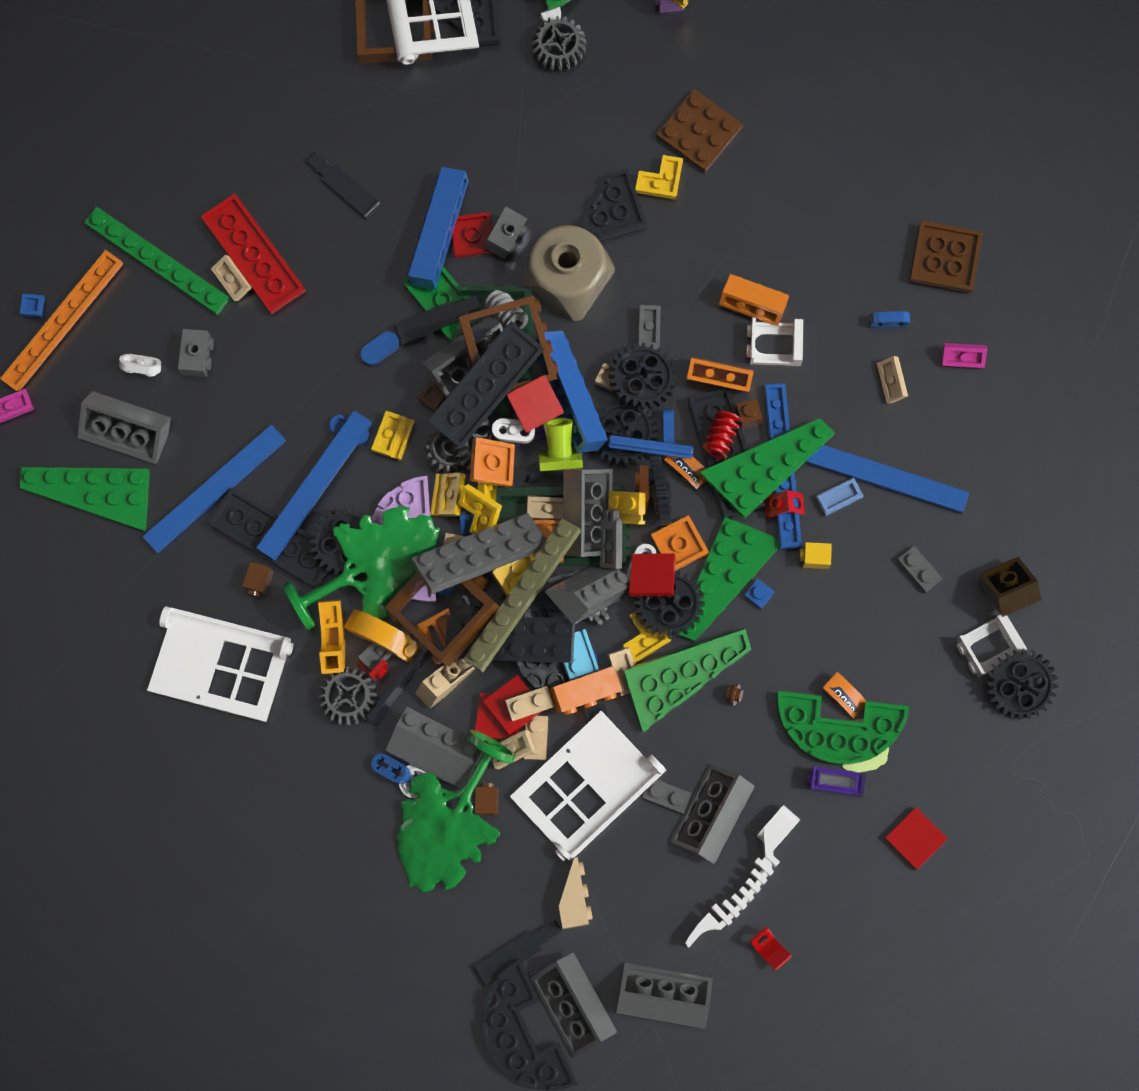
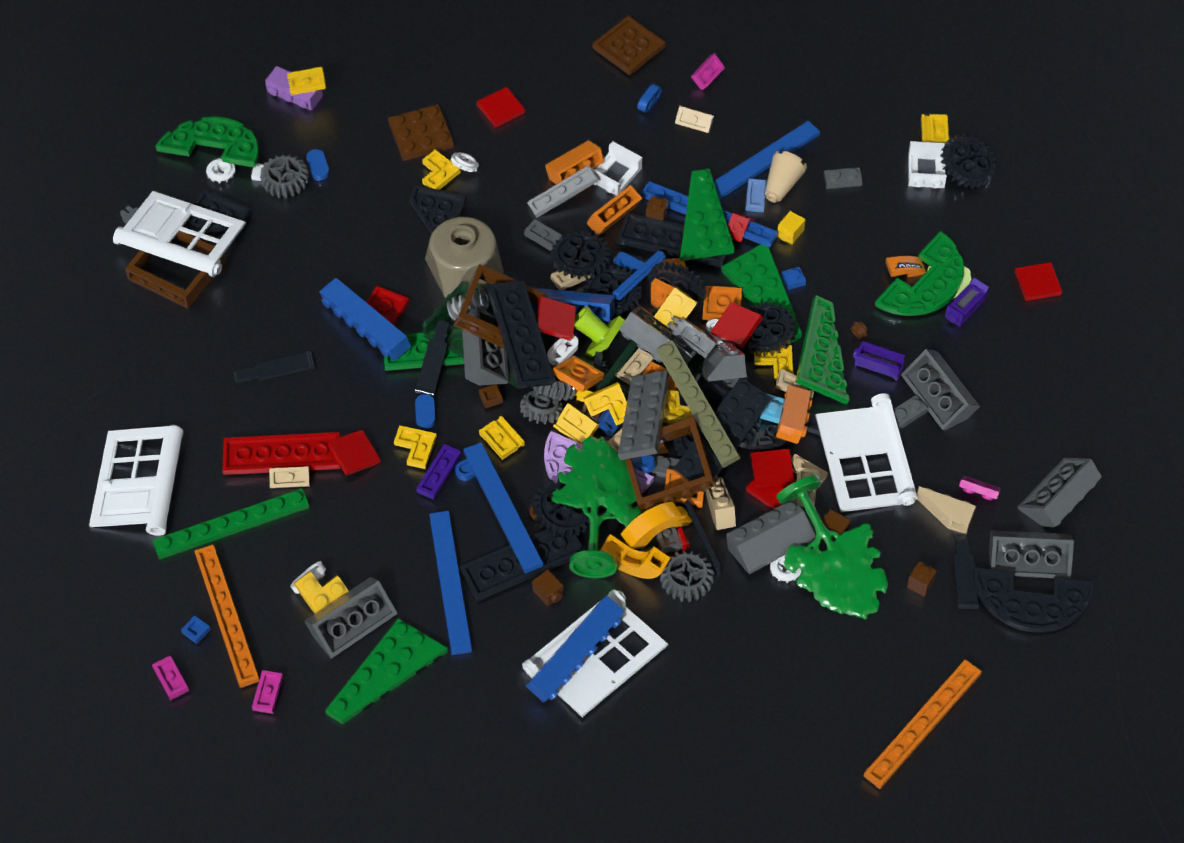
camera: 60 degrees left, 20 degrees down
dark grey brick [178,329,214,377] -> none
blue beam [371,753,411,784] -> none
dark grey brick [483,206,527,259] -> none
tan plate [505,686,554,721] -> none
white piece [685,805,800,948] -> none
red piece [703,411,741,460] -> none
red bracket [750,926,792,971] -> none
dark brown brick [979,556,1042,617] -> none
none -> white door [89,425,184,536]
none -> yellow plate [293,571,348,614]
none -> blue tile [306,150,329,181]
none -> red tile [328,430,381,476]
none -> yellow plate [394,425,437,469]
none -> dark purple plate [416,444,462,500]
none -> white gear [451,153,479,172]
none -> red tile [477,87,525,128]
none -> blue brick [526,595,625,703]
none -> light grey tile [527,165,598,218]
none -> tan cone [765,151,807,203]
none -> dark purple window [853,341,905,381]
none -> orange plate [864,660,982,789]
none -> reddish brown brick [907,561,937,597]
none -> yellow plate [921,114,949,143]
none -> dark pink plate [959,476,1001,500]

